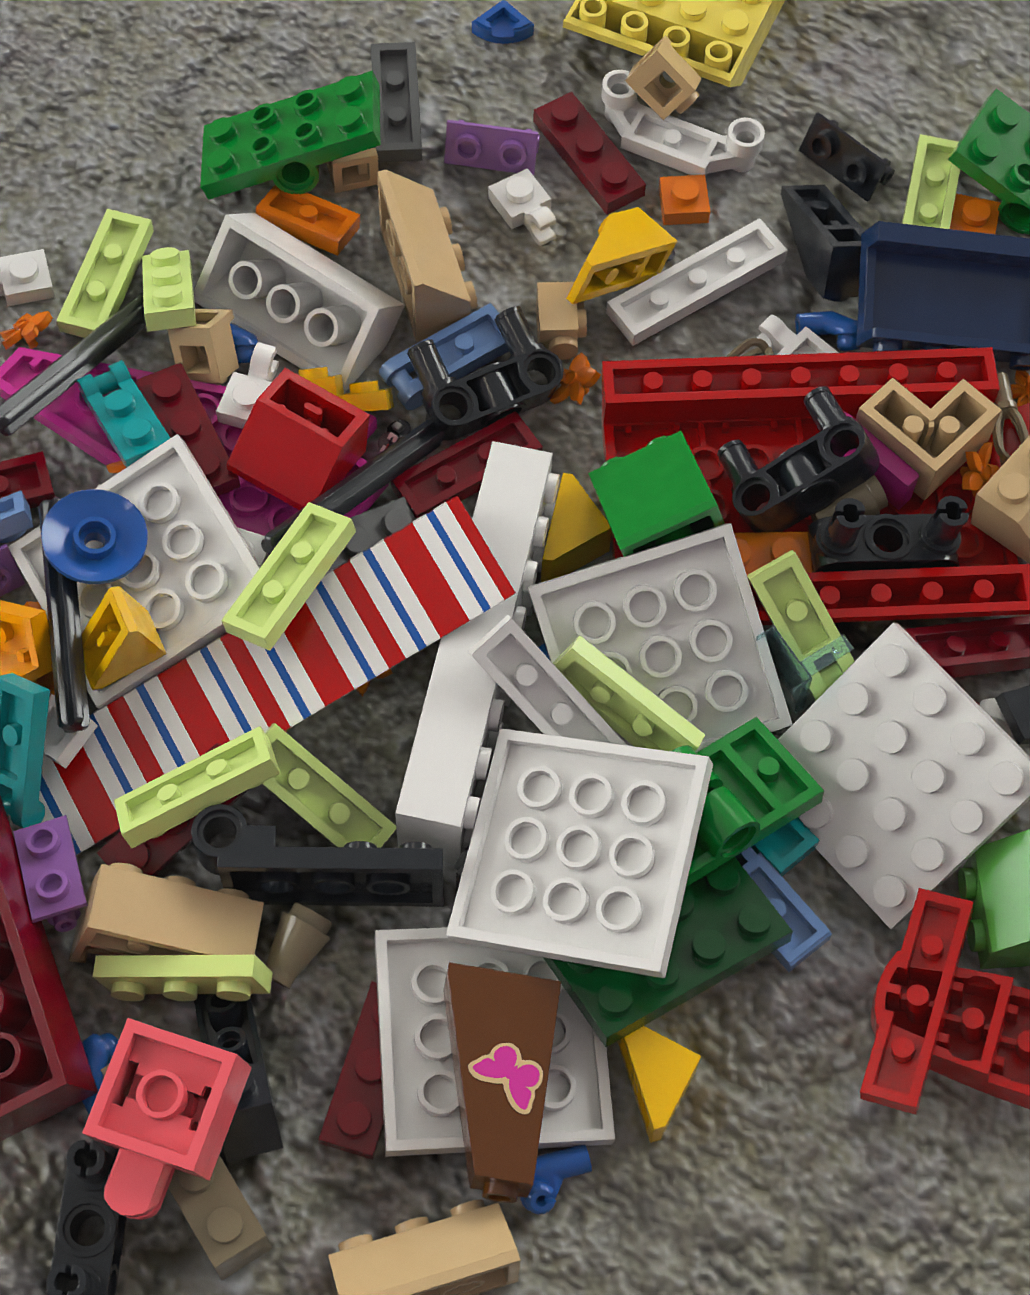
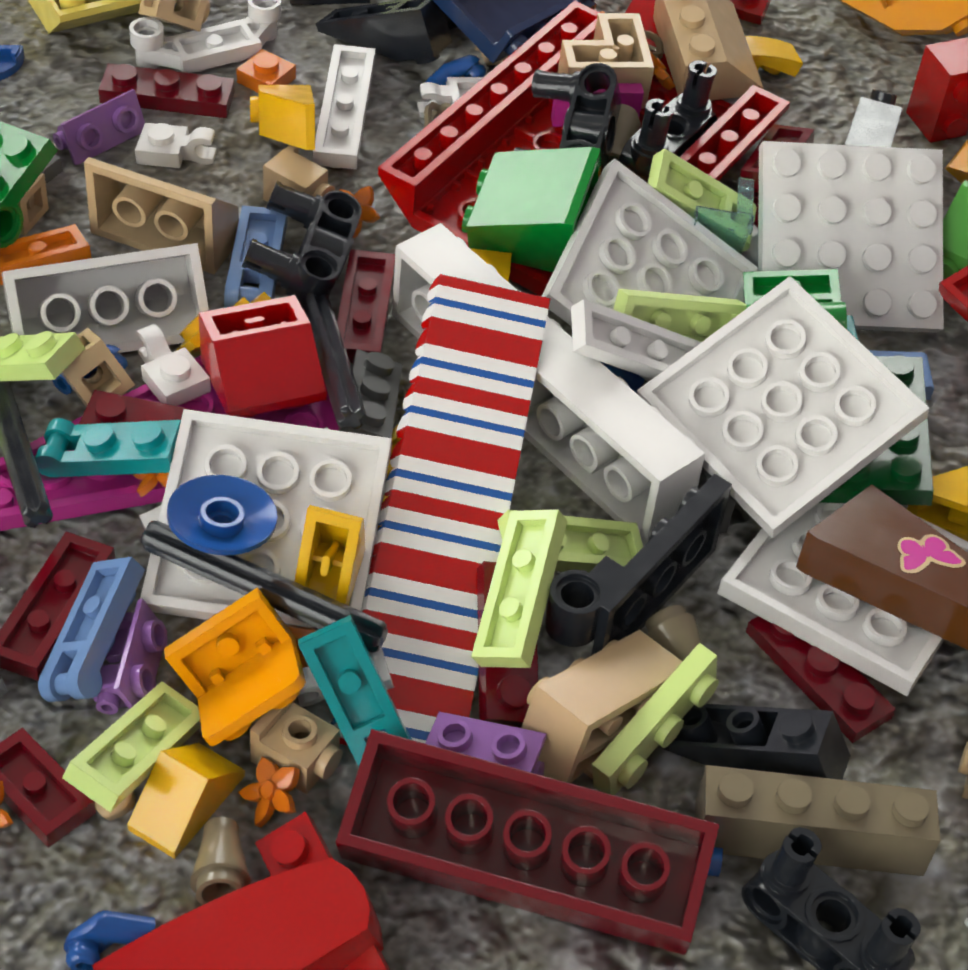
camera: 55 degrees left, 15 degrees down
coral brick [82,1018,252,1220] -> none
yellowish green plate [221,502,356,651] -> none

